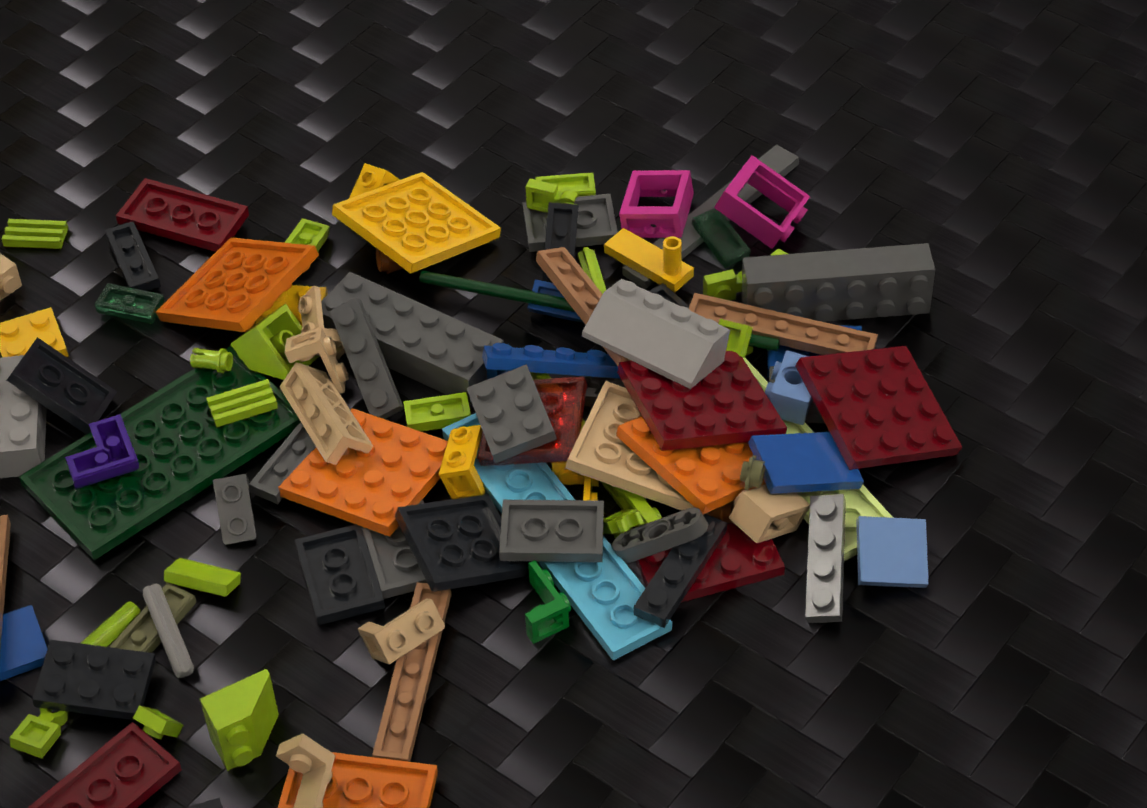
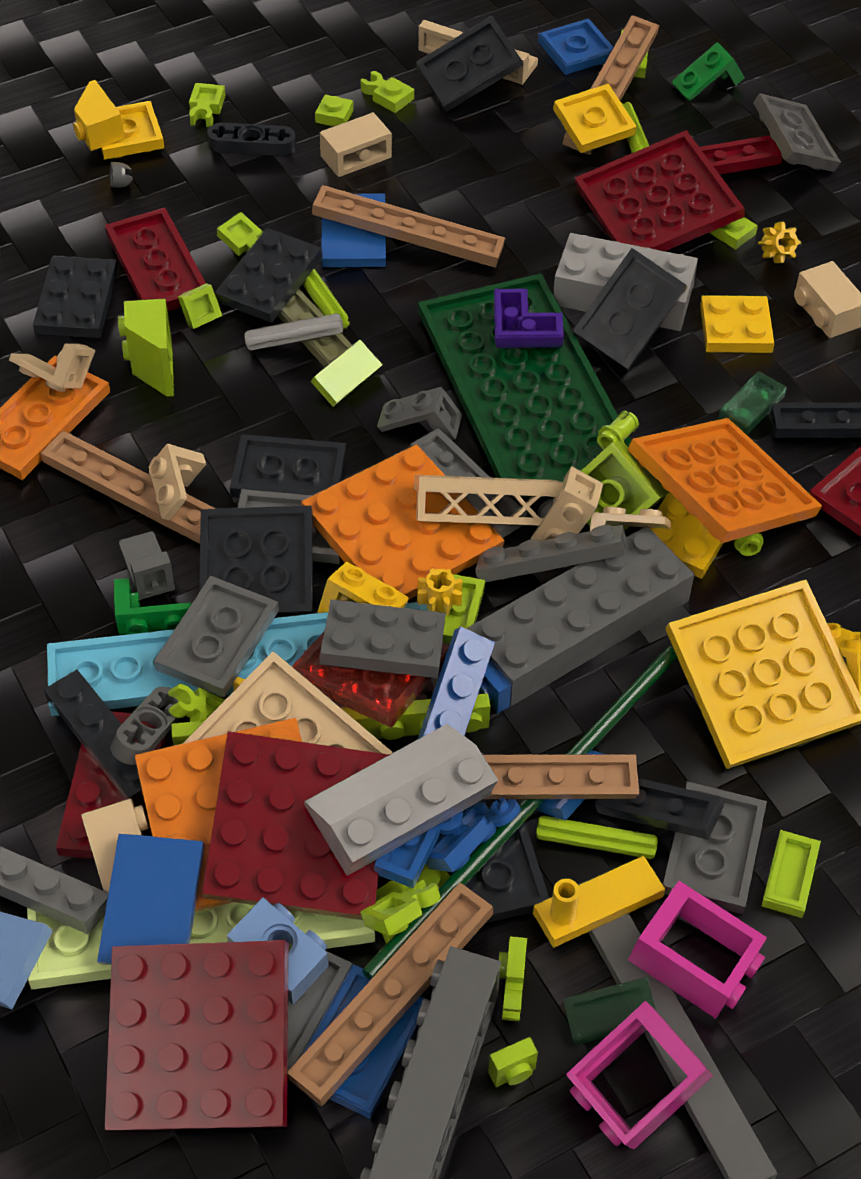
camera: 110 degrees right, 5 degrees up
lime tile [206,379,278,428] -> none
lime plate [284,218,330,251] -> none
lime plate [526,179,578,213] -> none
olive plate [740,455,765,490] -> none
none -> dark grey bracket [119,531,175,600]
none -> yellow gear [417,568,463,615]

